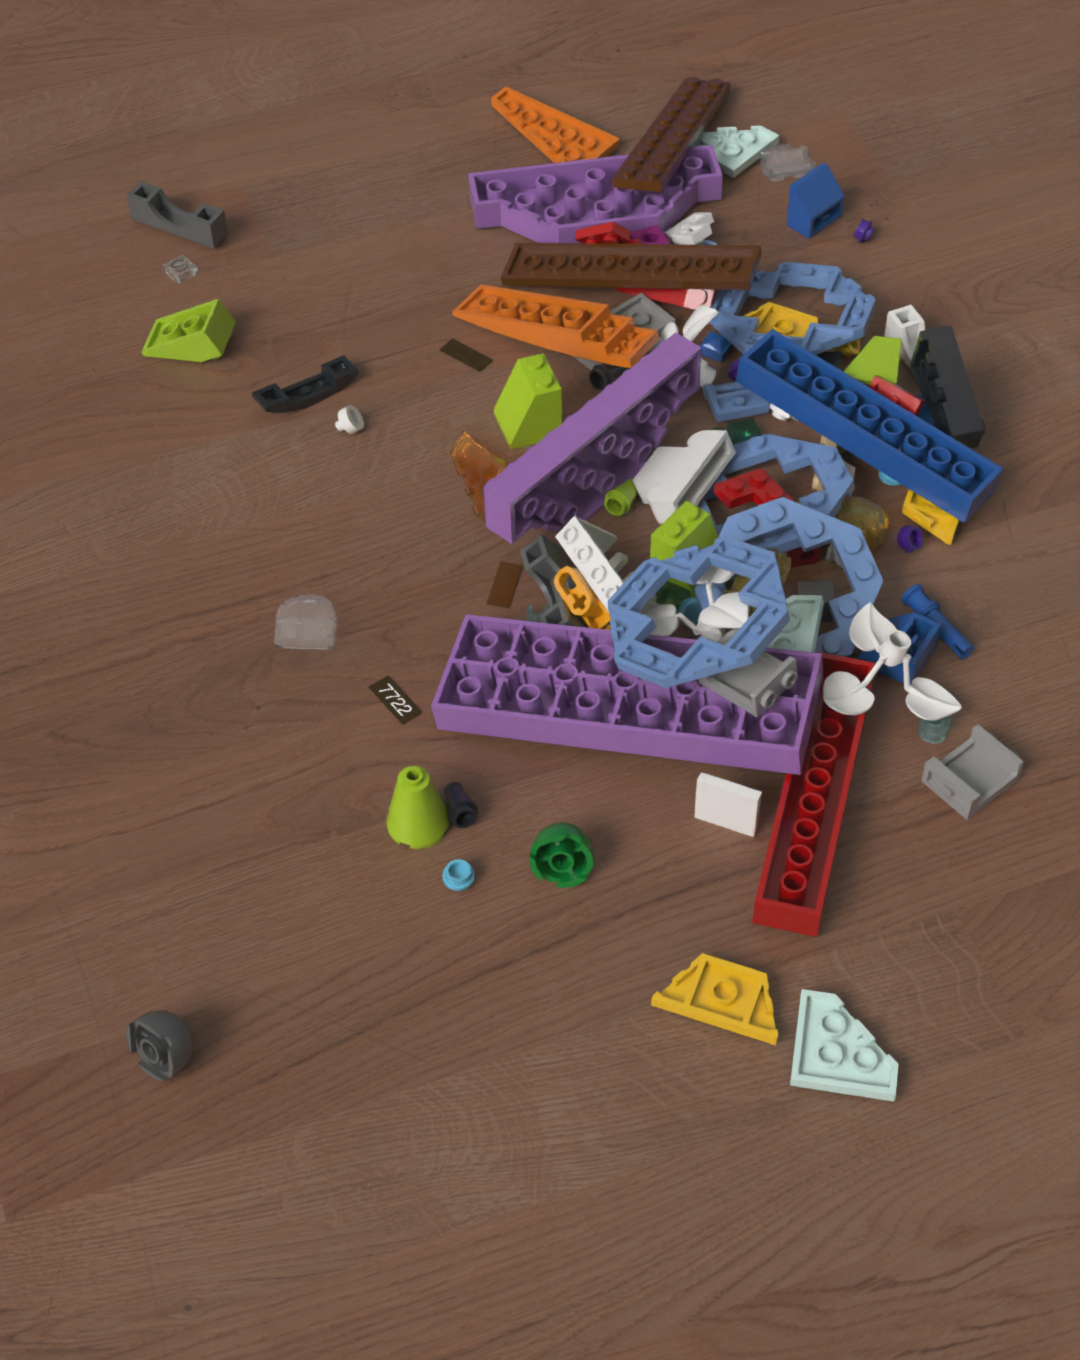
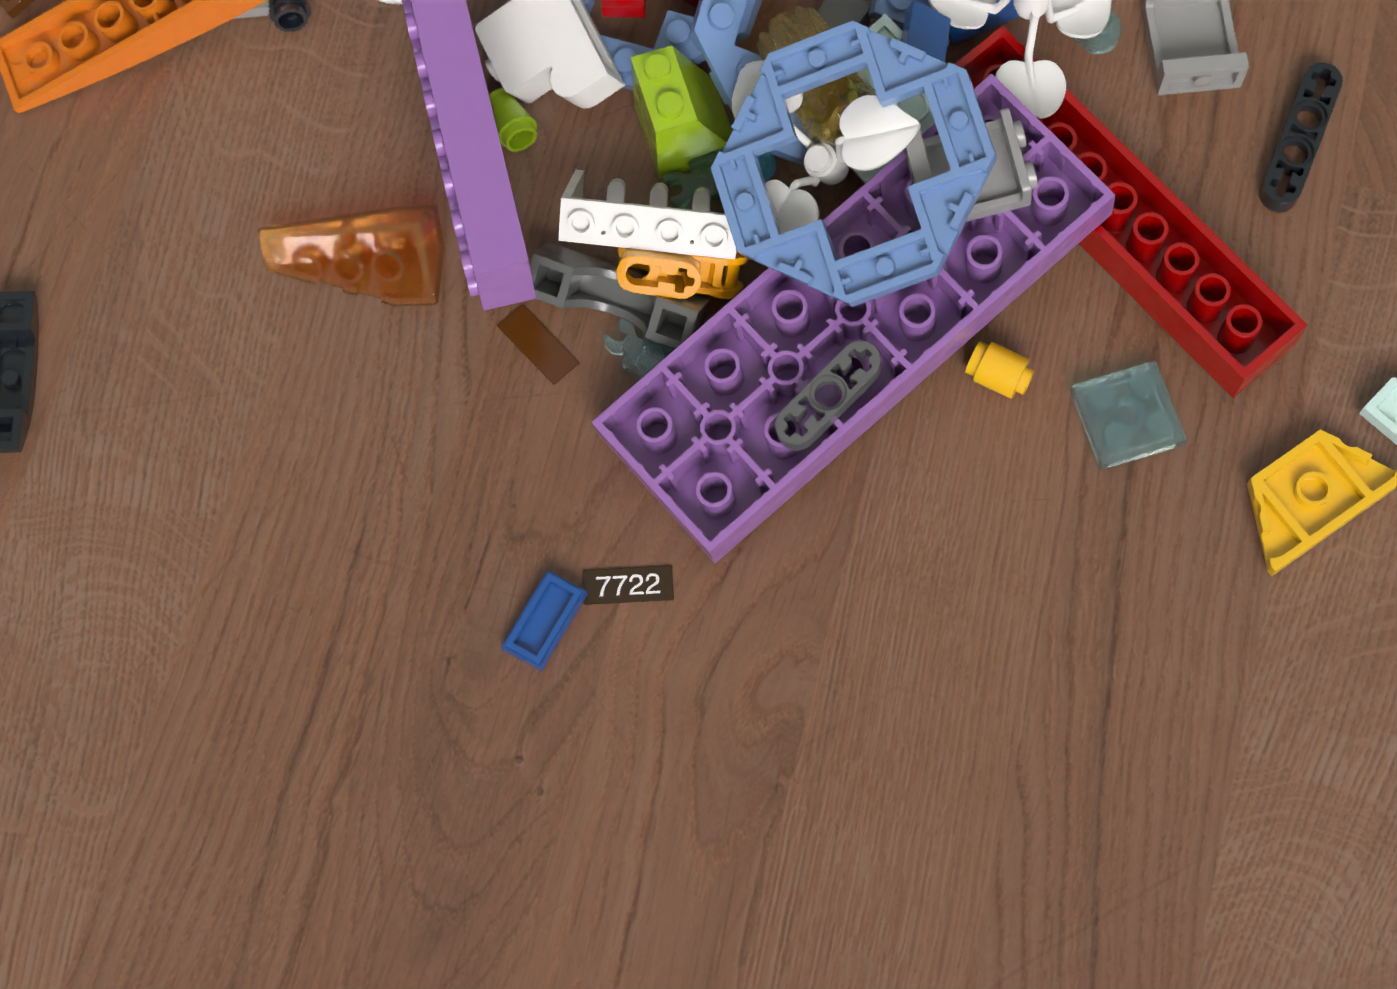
camera: 55 degrees left, 20 degrees up
clear slope [274,595,338,650] -> none
white tile [335,405,364,434] -> none
lime cone [386,766,450,849] -> none
dark brown sticker [439,338,493,372] -> none
medium azure plate [442,859,475,891] -> none
black cone [444,782,478,828] -> none
lime slope [494,353,562,450] -> none
green cylinder [529,822,595,888] -> none
white tile [694,772,762,837] -> none
none -> blue tile [501,570,588,672]
none -> dark grey beam [775,341,882,451]
none -> blue tile [901,0,951,62]
none -> yellow brick [965,341,1035,399]
none -> clear light blue plate [1070,360,1187,470]
none -> black beam [1259,62,1343,213]

